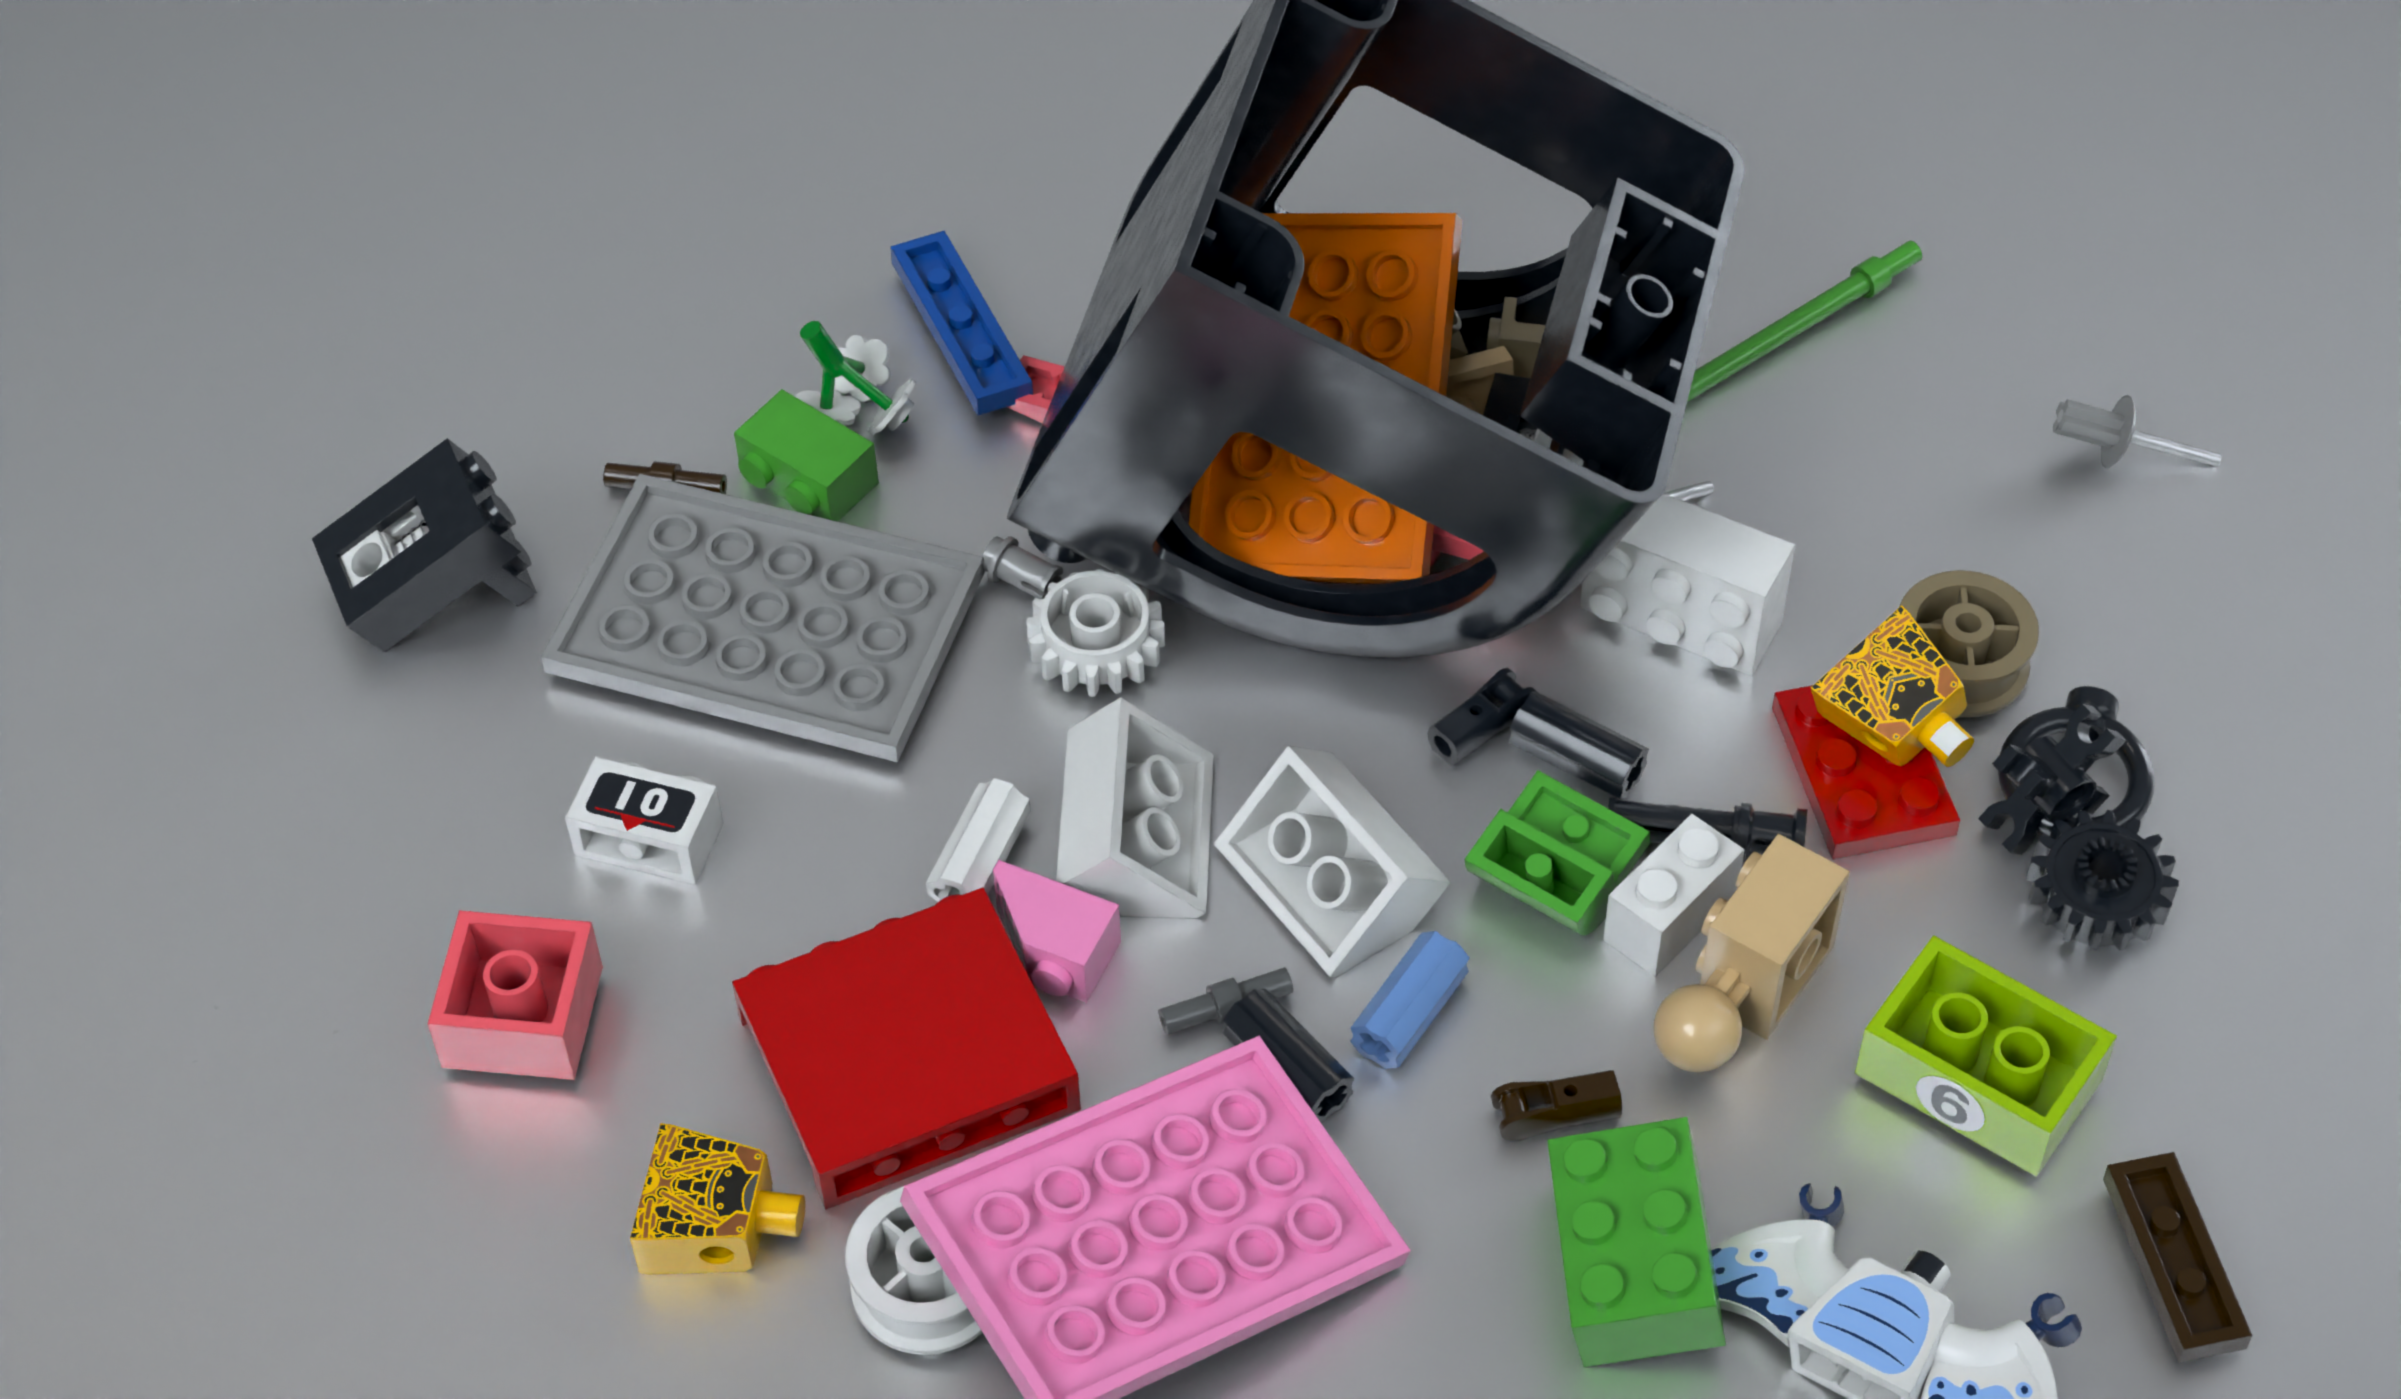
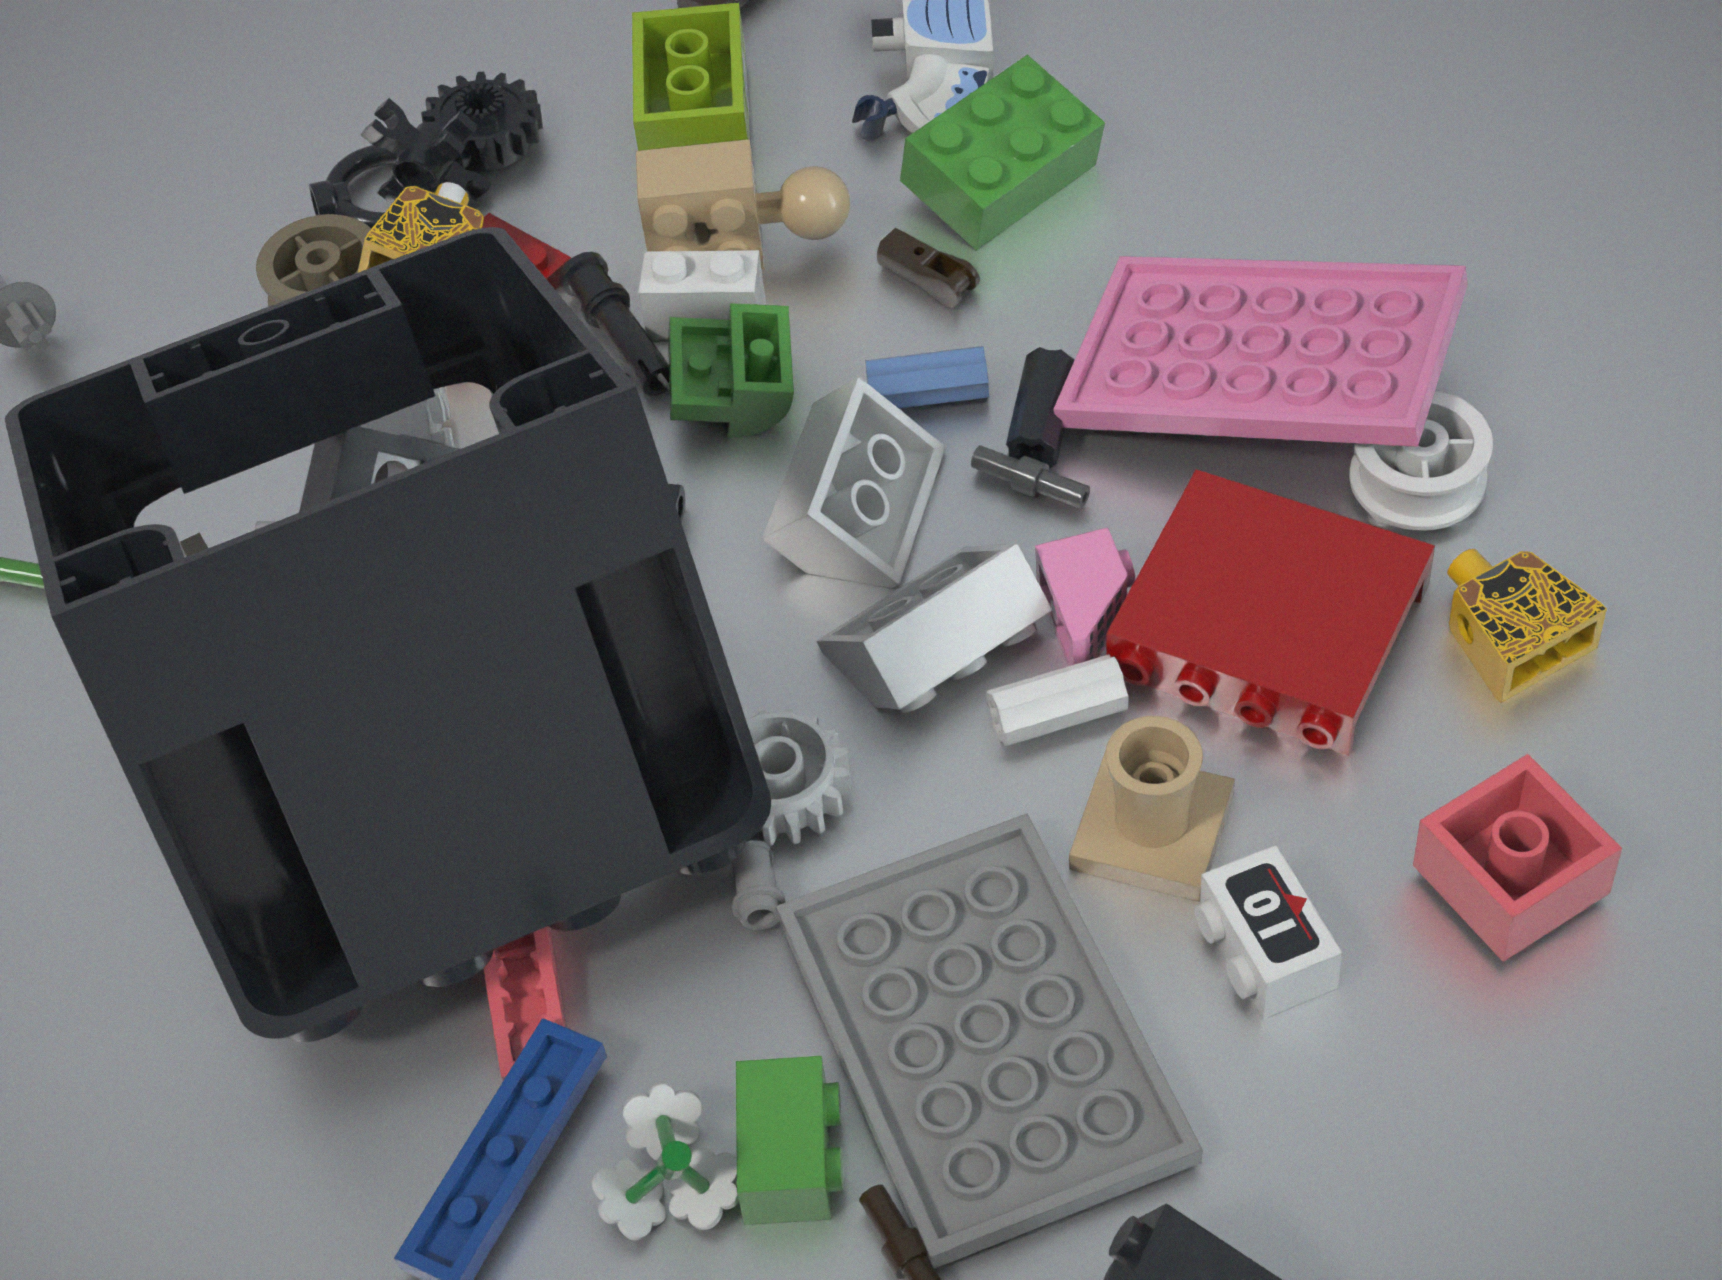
camera: 125 degrees left, 0 degrees up
none -> tan plant [1069,716,1235,902]

